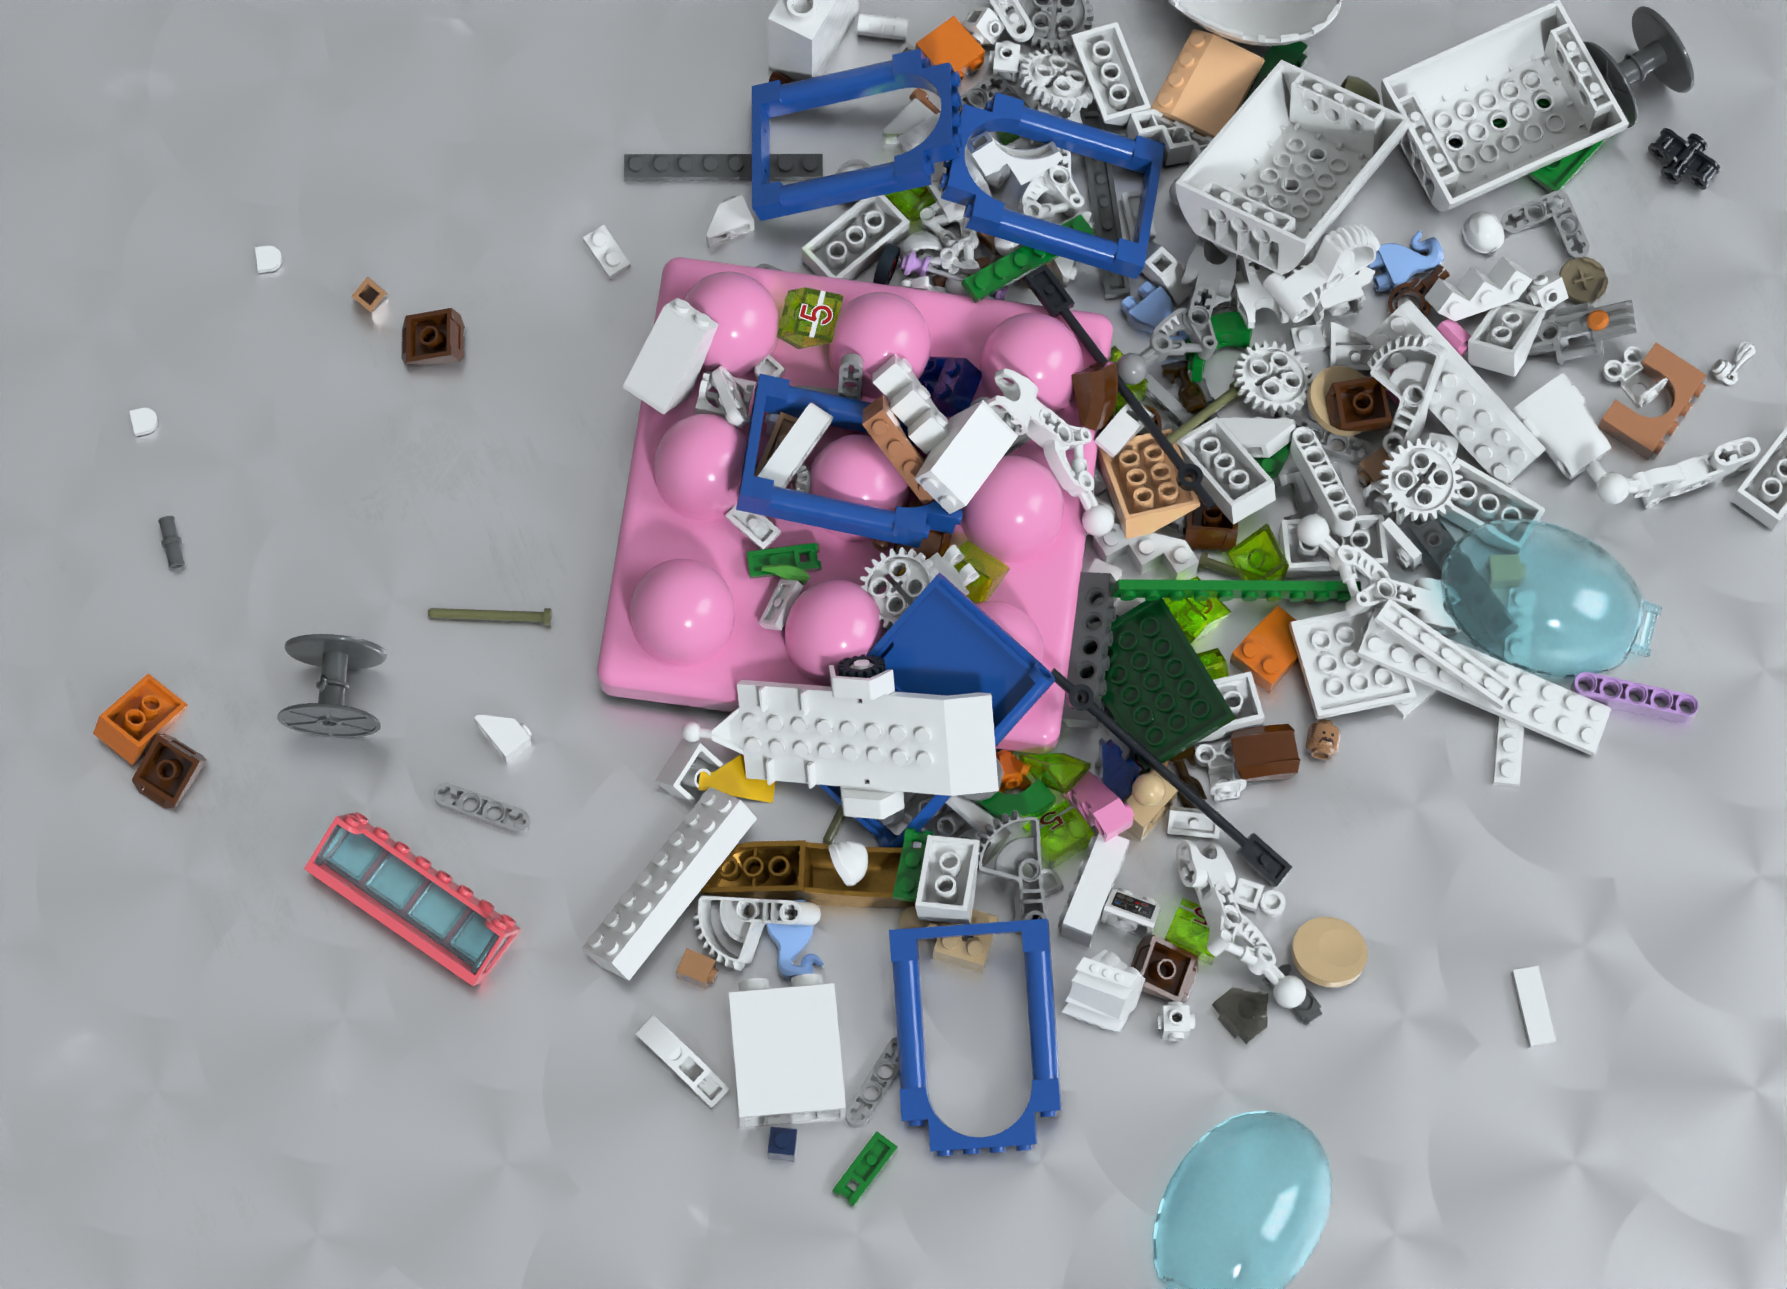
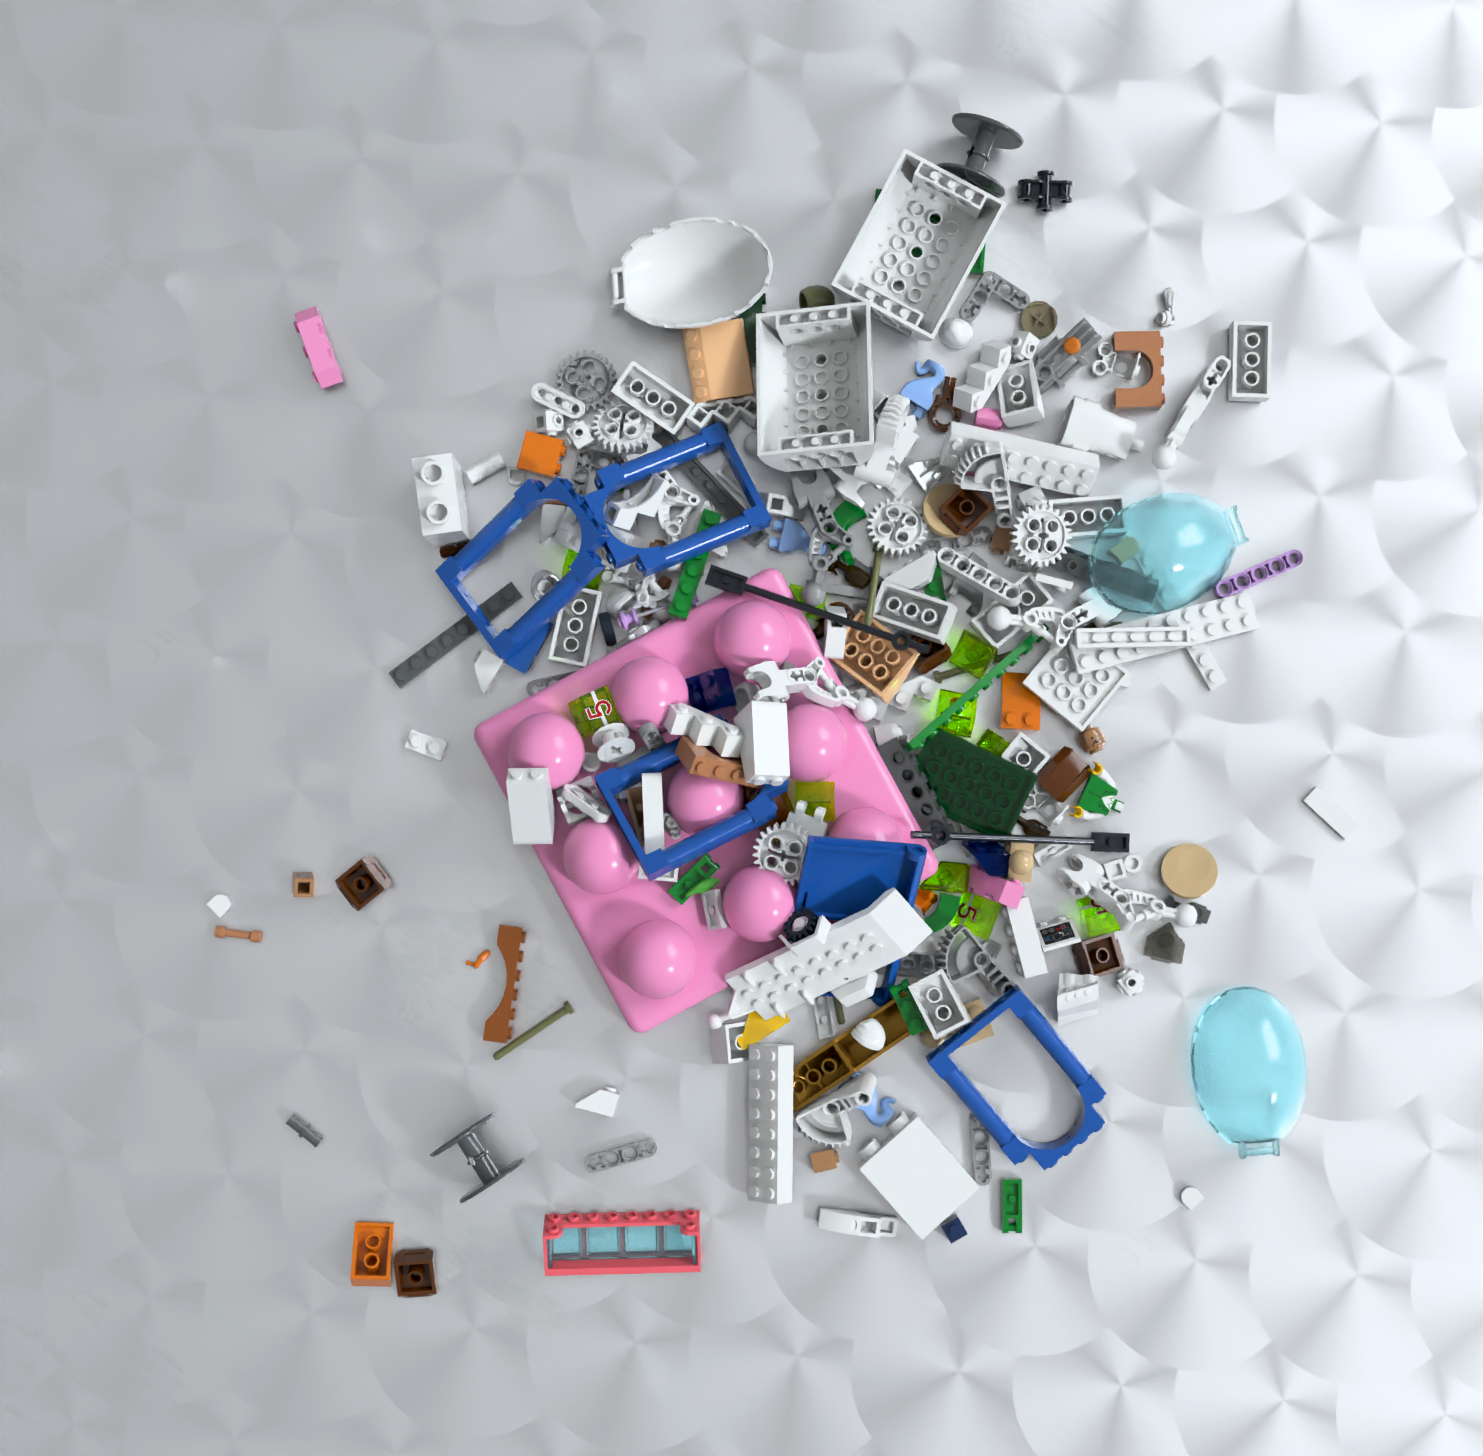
camera: 35 degrees left, 15 degrees up
white tile [129,407,158,437] -> none
reddish brown slope [1071,361,1118,431] -> none
none -> nougat bar [214,926,263,943]
none -> orange piece [465,950,491,969]
none -> dark orange arch [483,924,527,1043]
none -> blue brick [505,622,554,675]
none -> white piece [592,723,635,763]
none -> white tile [812,996,837,1040]
none -> torso [1069,761,1124,821]

